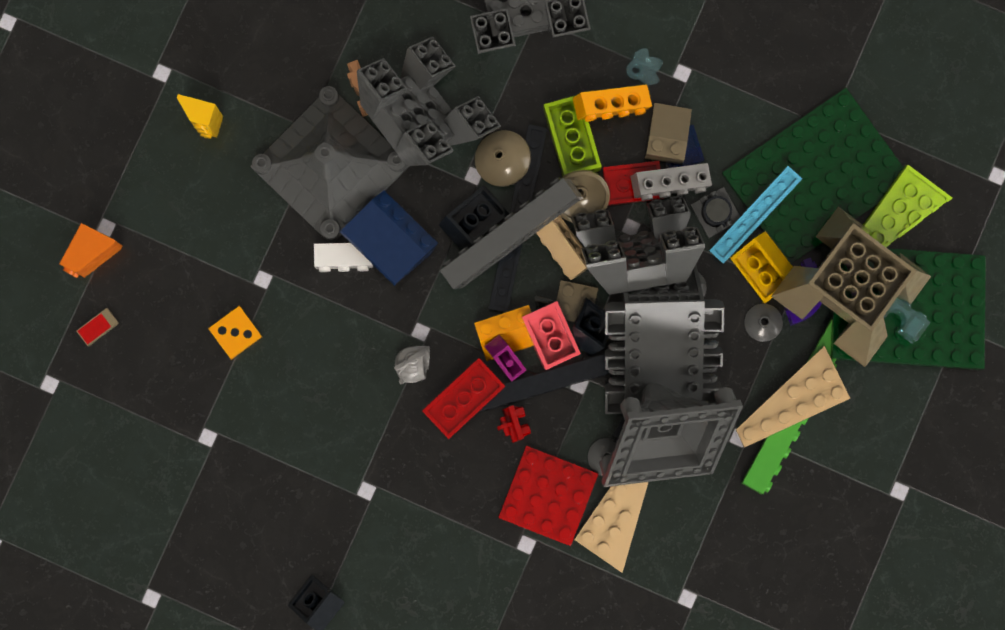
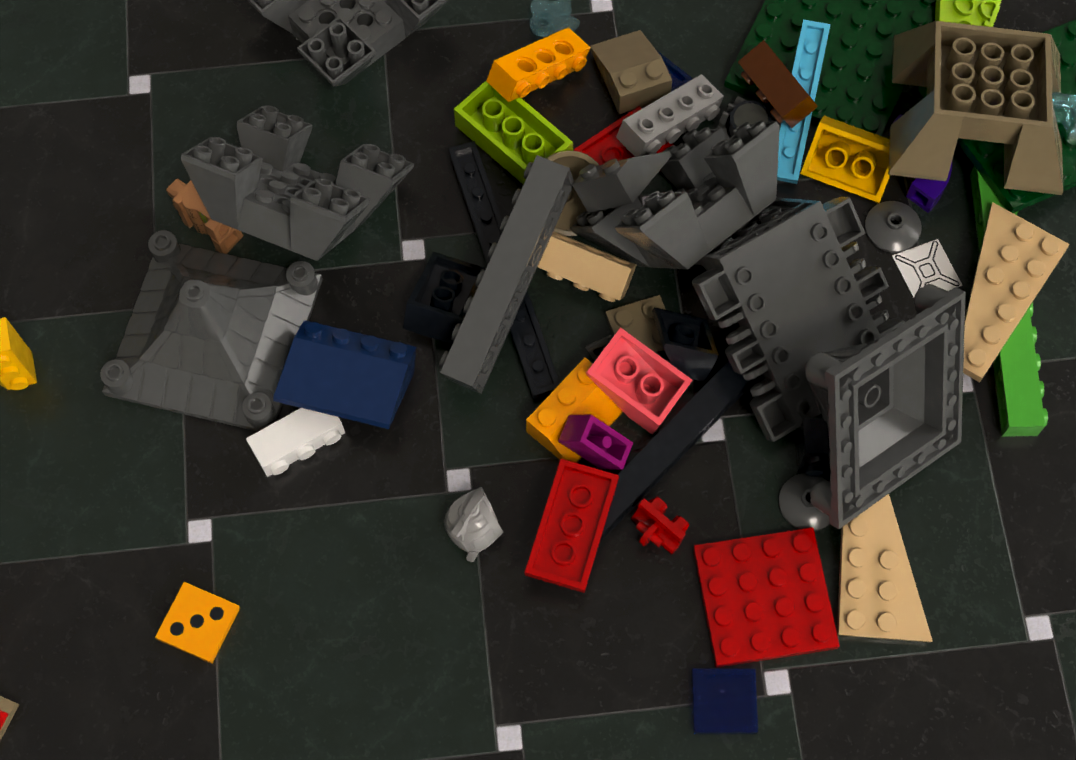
camera: 30 degrees left, 15 degrees down
dark tan dish [475,130,531,187] -> none
none -> dark grey slope [572,151,672,213]
none -> clear blue tile [692,669,758,734]
none -> reddish brown brick [738,40,818,128]
none -> white sticker [892,239,963,297]

